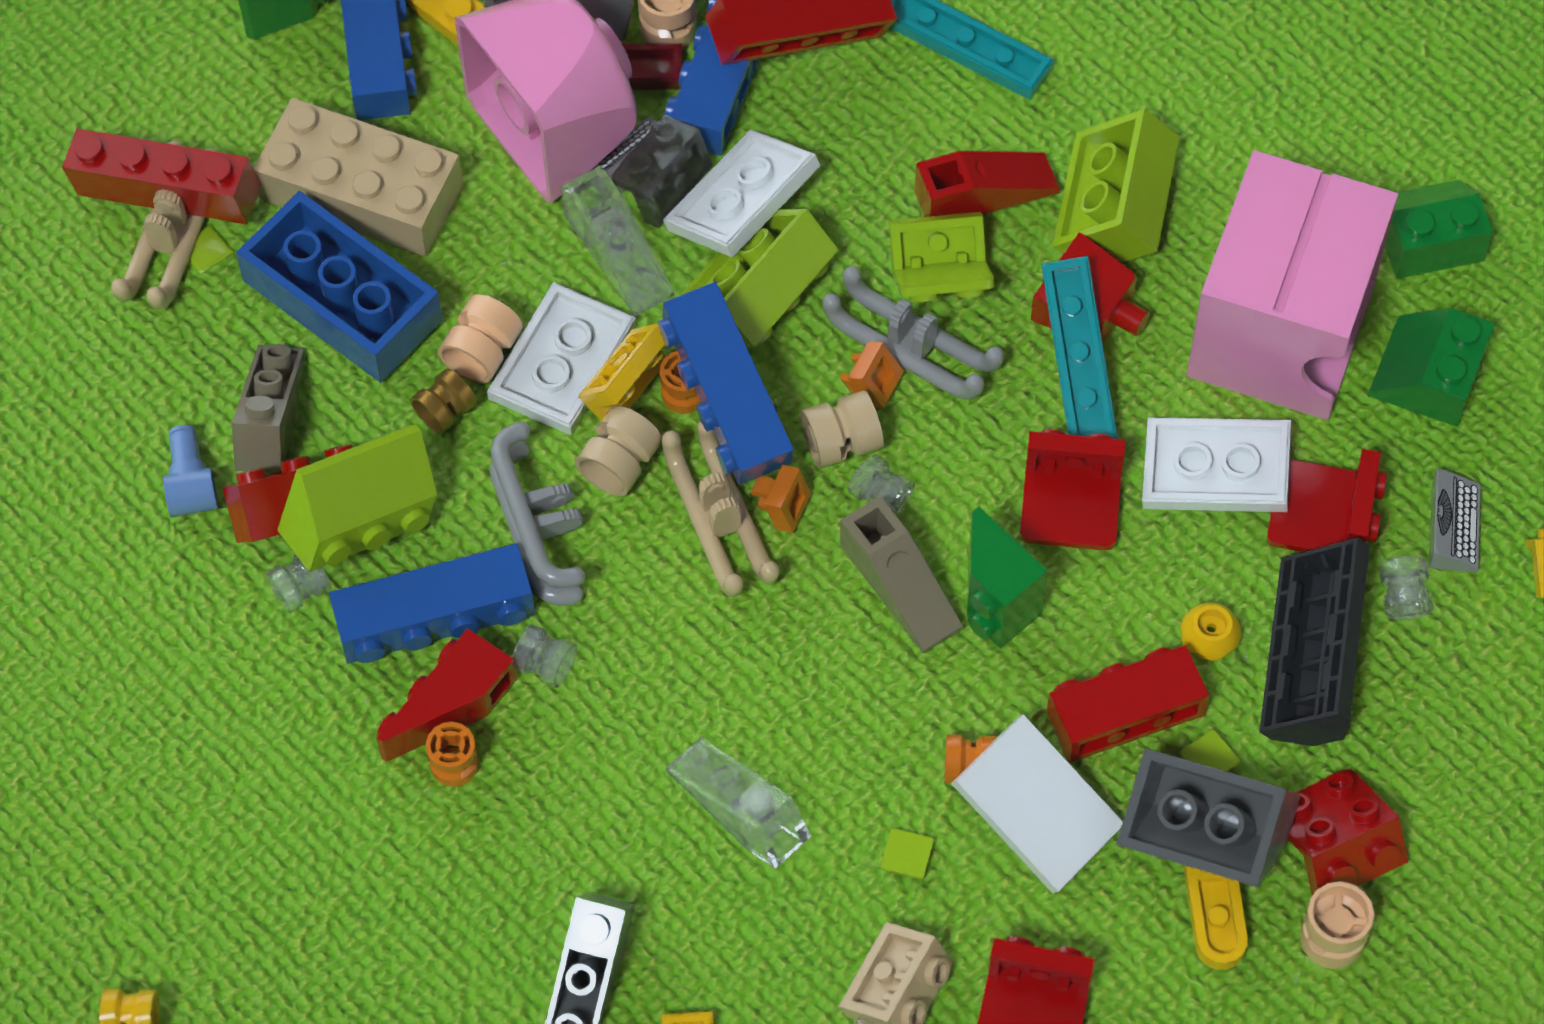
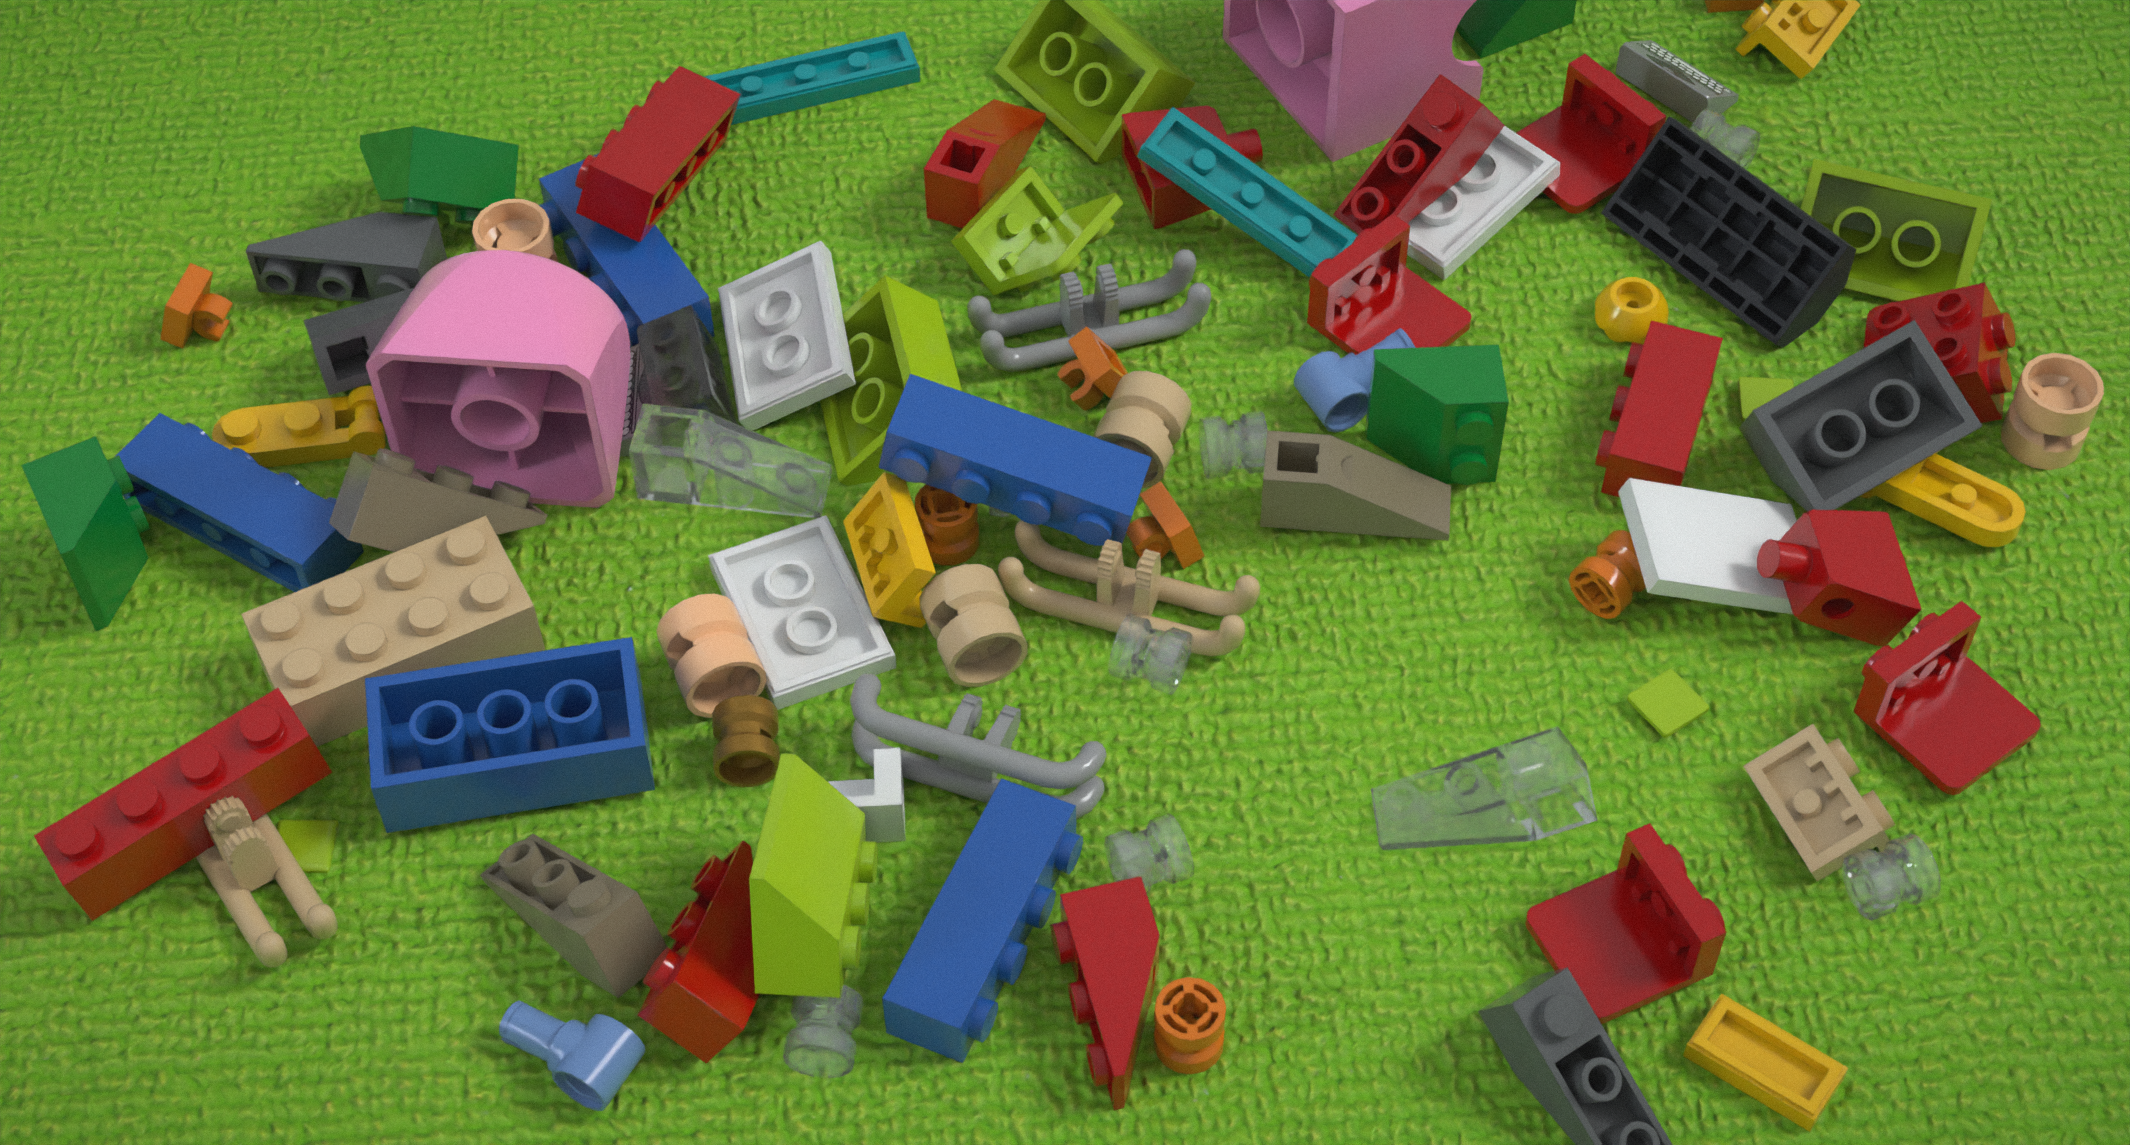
camera: 50 degrees left, 10 degrees down
none -> dark tan slope [329,449,547,552]
none -> white panel [828,748,906,842]
none -> clear wheel [1109,613,1193,695]
none -> medium blue pin [1294,328,1416,432]
none -> red slope [1333,74,1505,234]
none -> red bracket [1525,823,1727,1024]
none -> red torso [1757,509,1922,647]
none -> lime slope [1800,159,1992,301]

